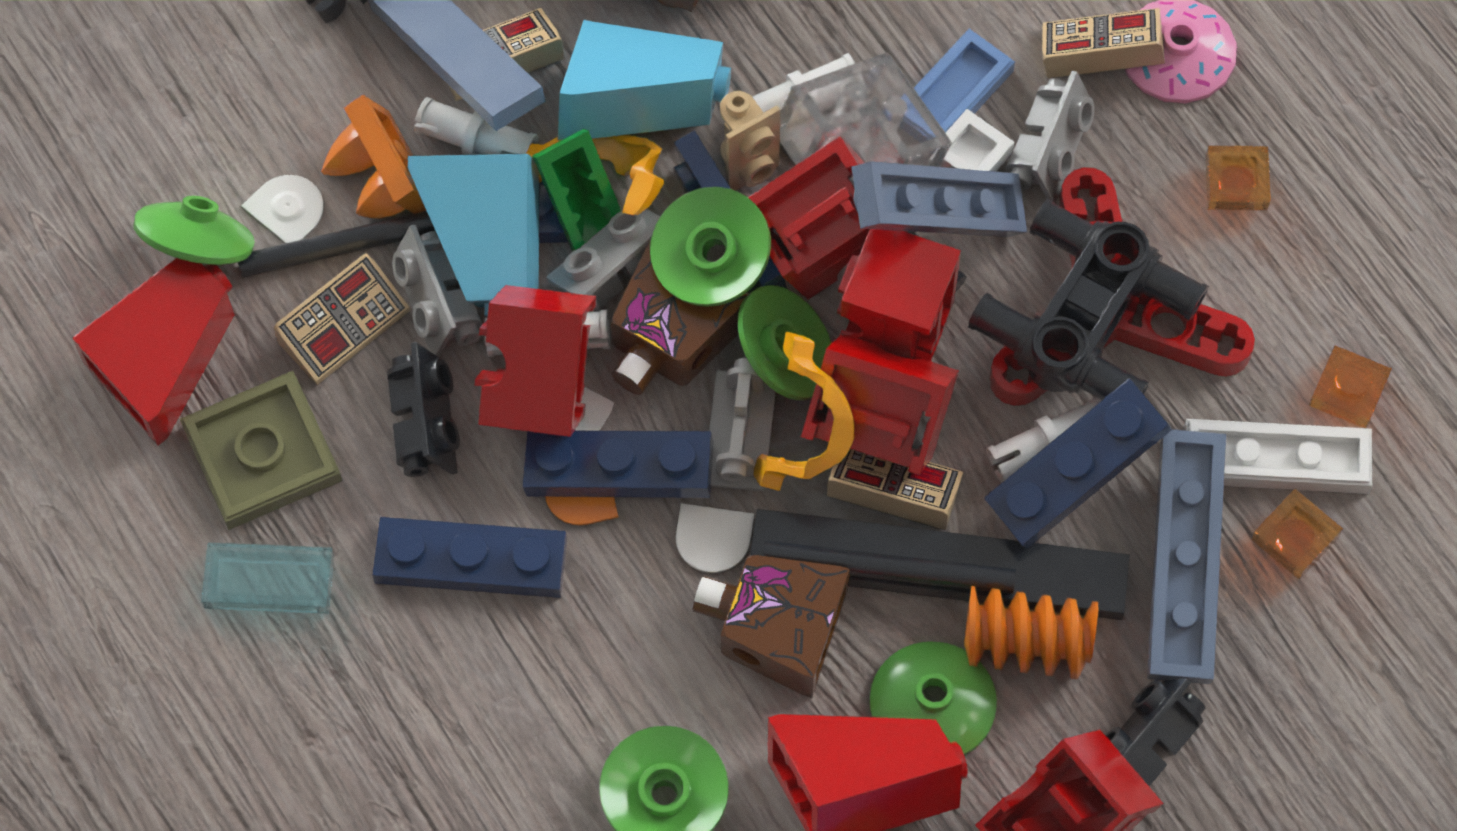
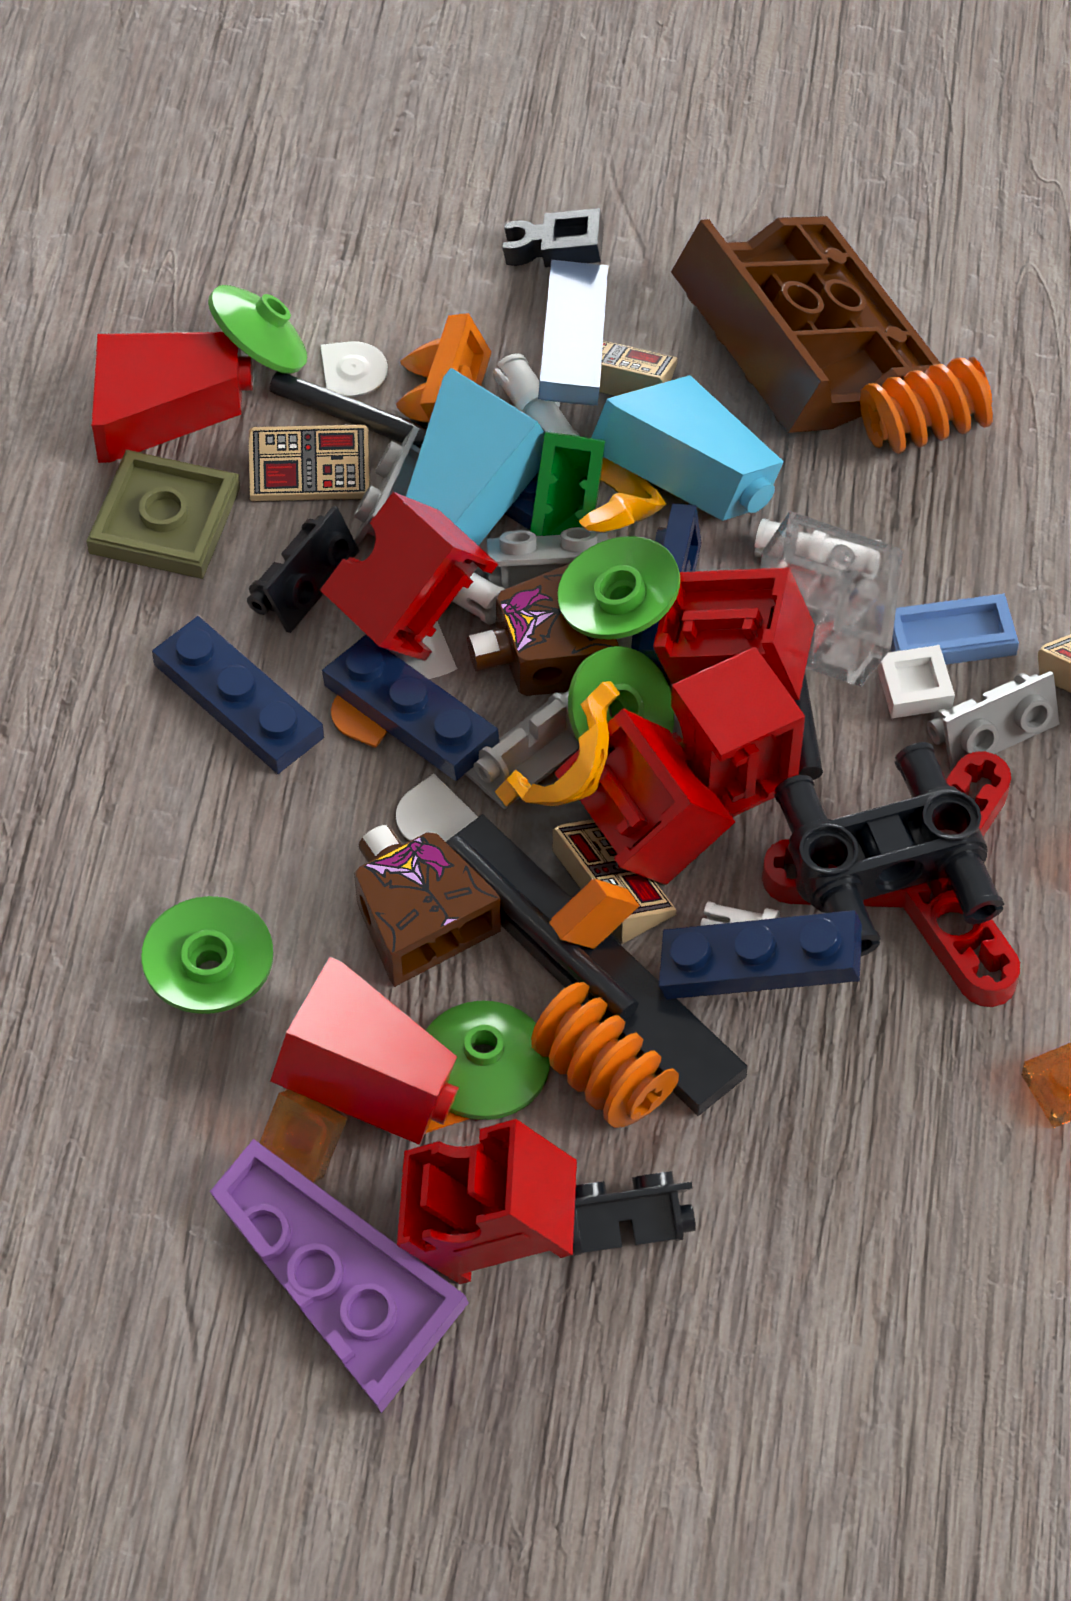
camera: 40 degrees right, 10 degrees down
clear light blue tile [201,542,335,614] -> none
tan hinge [720,91,780,191] -> none
sand blue plate [852,161,1027,237] -> none
sand blue plate [1147,429,1226,684] -> none
white tile [1184,419,1372,494] -> none
clear orange plate [1251,489,1343,580] -> none
none -> orange tile [549,879,640,949]

